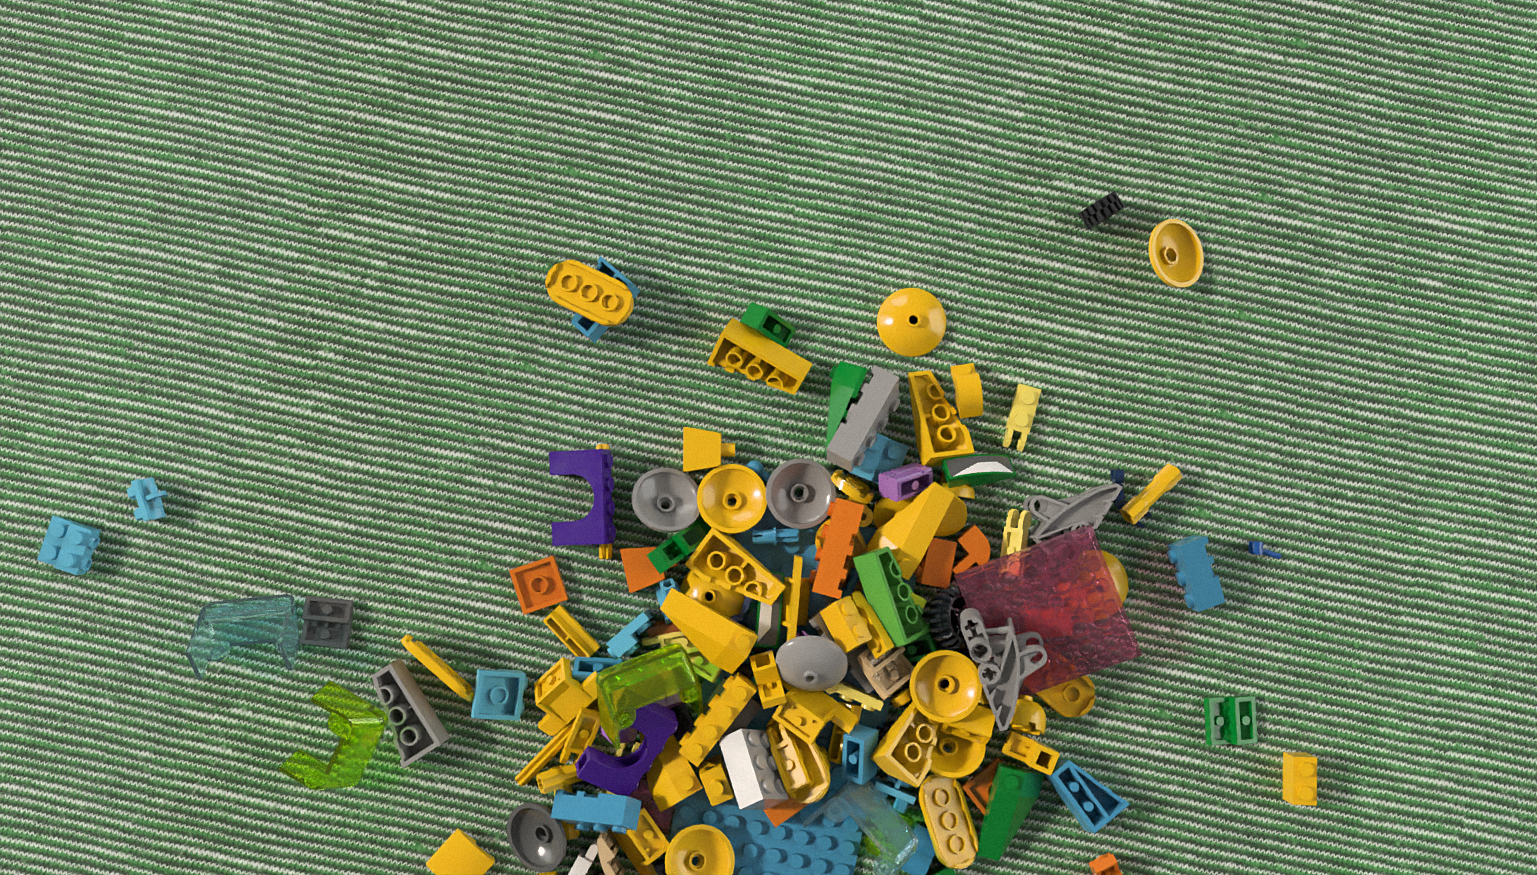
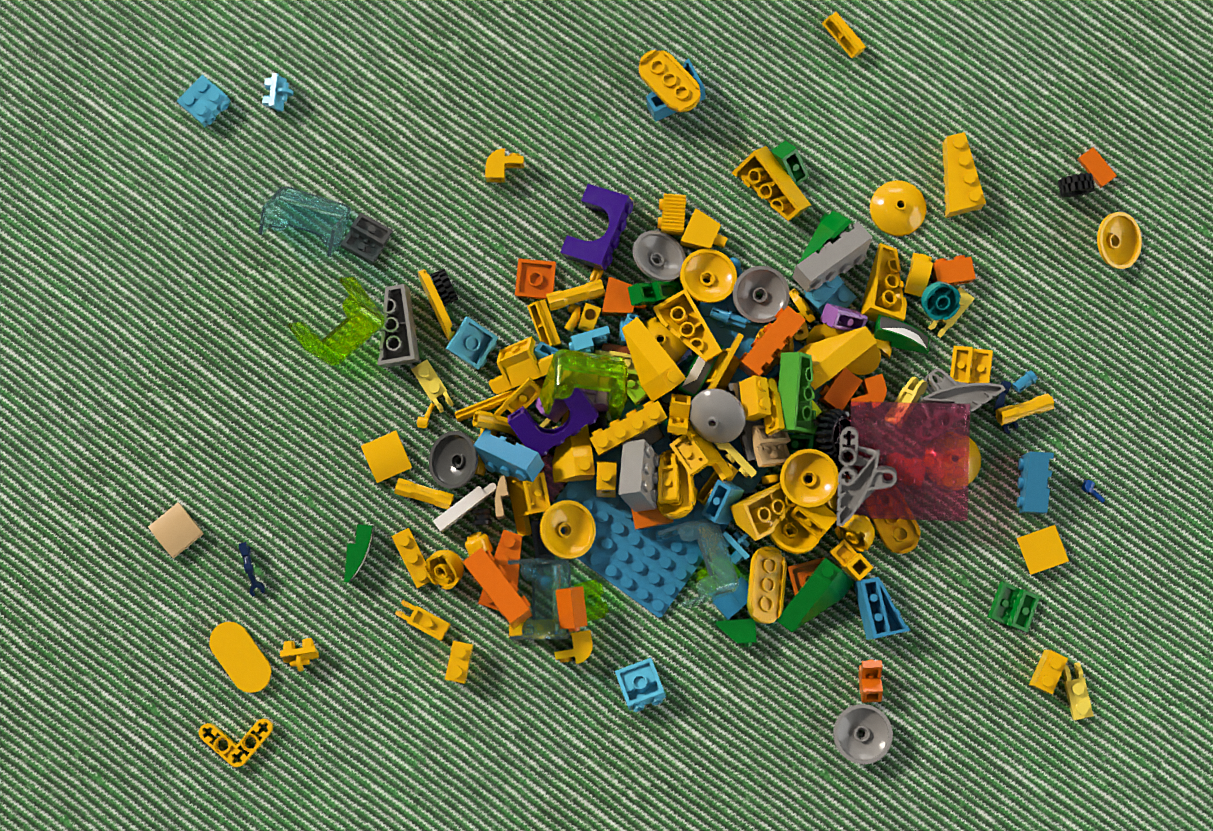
camera: 20 degrees right, 5 degrees down
none -> light yellow hinge [411,359,454,413]
none -> yellow hand [417,403,435,428]
none -> black tyre [430,268,459,306]
none -> yellow brick [485,148,524,183]
none -> yellow axle [546,279,605,311]
none -> yellow arm [565,303,581,332]
none -> yellow leg [578,303,602,332]
none -> yellow brick [657,194,686,236]
none -> yellow piece [822,12,866,58]
none -> teal cylinder [921,281,961,321]
none -> orange brick [931,255,976,286]
none -> yellow wedge [942,132,986,218]
none -> yellow slope [950,346,993,383]
none -> dark azure pin [1012,370,1038,394]
none -> yellow slope [1017,525,1069,575]
none -> light yellow hinge [1063,662,1094,720]
none -> orange tile [1077,147,1117,188]

